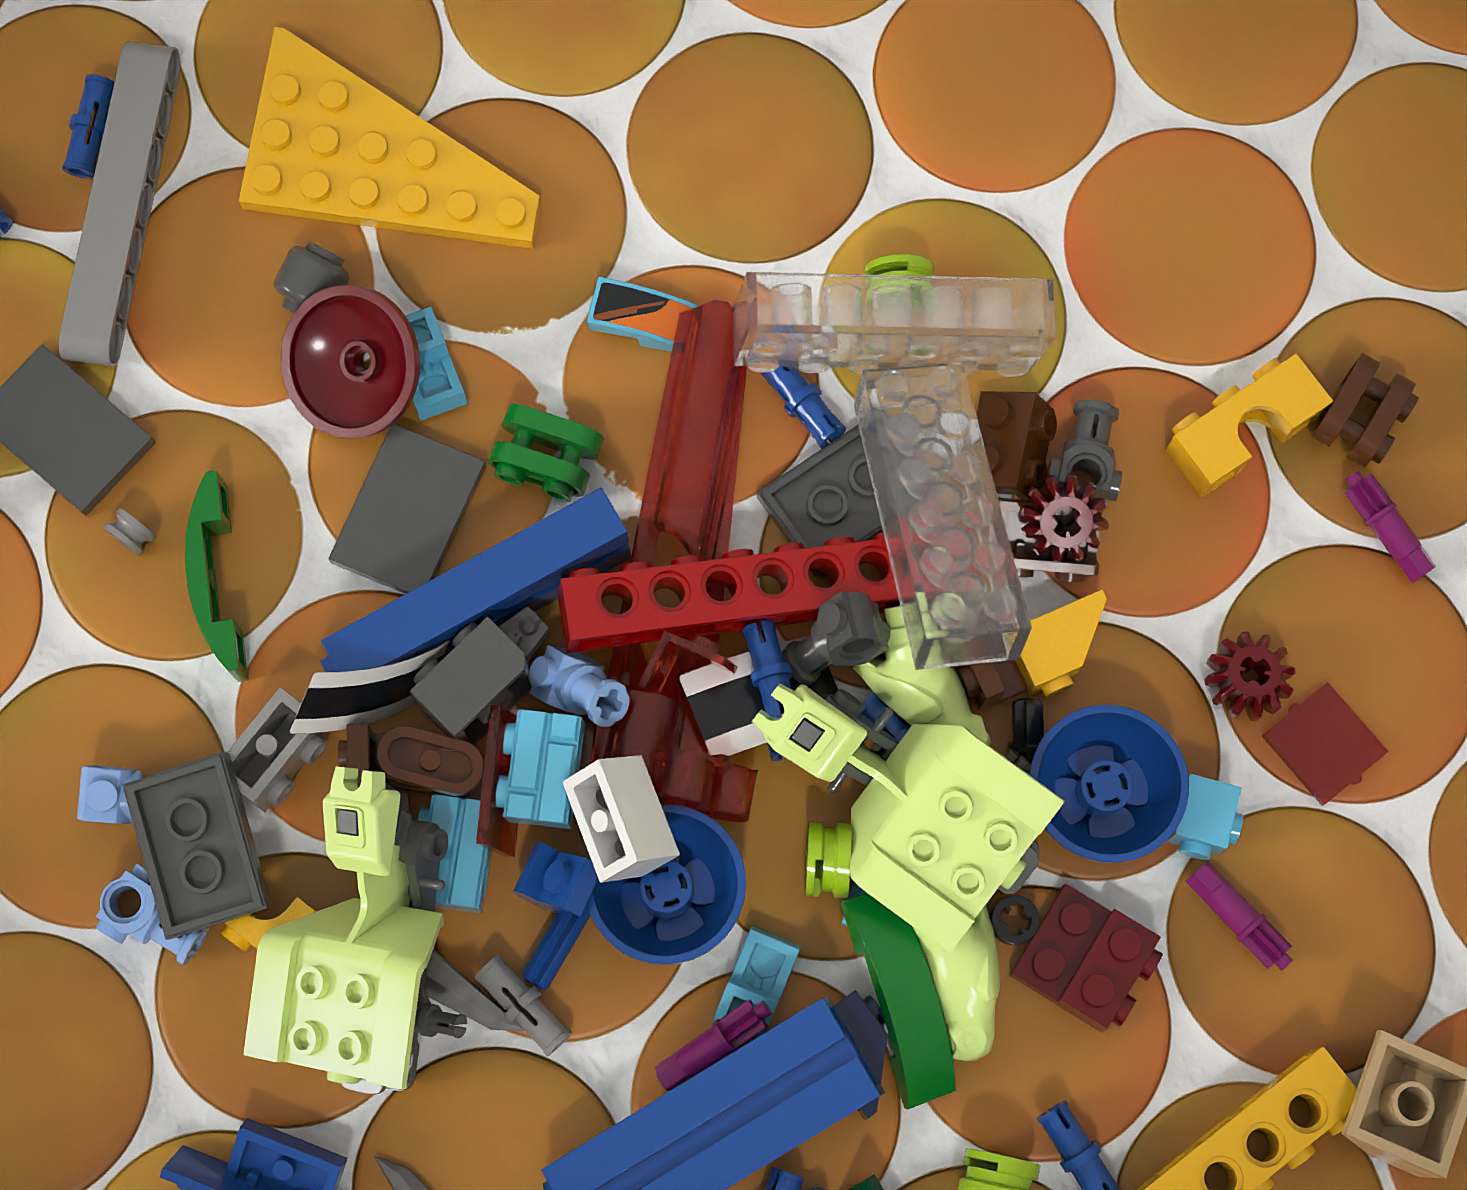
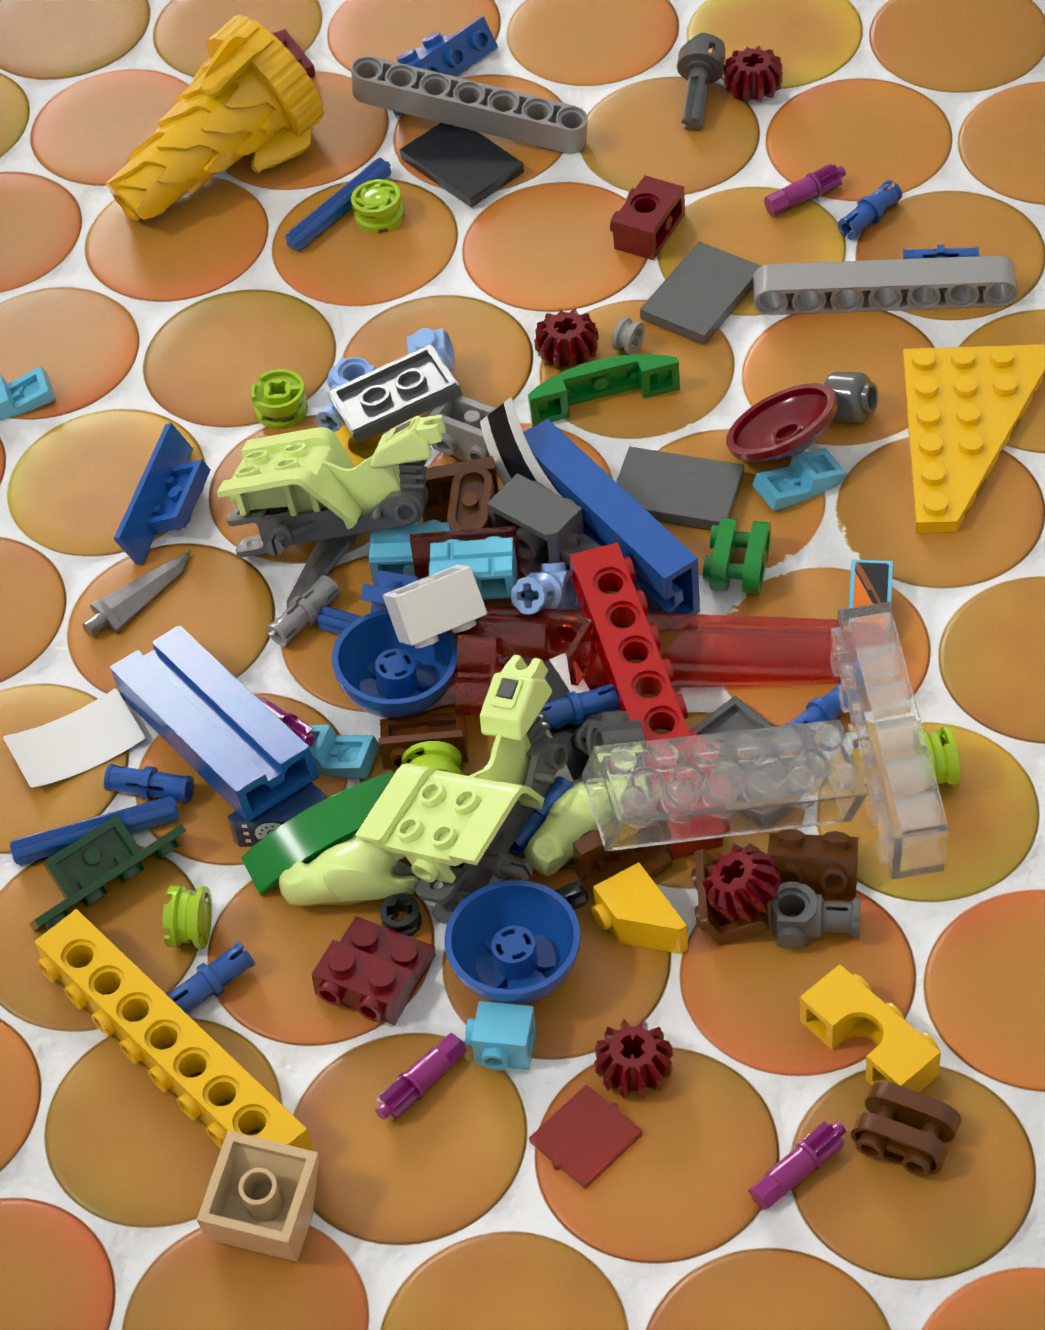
camera: 90 degrees right, 25 degrees down
none -> lime wheel [251,369,308,429]
none -> reddish brown bracket [379,711,468,770]
none -> dark red gear [534,308,599,371]

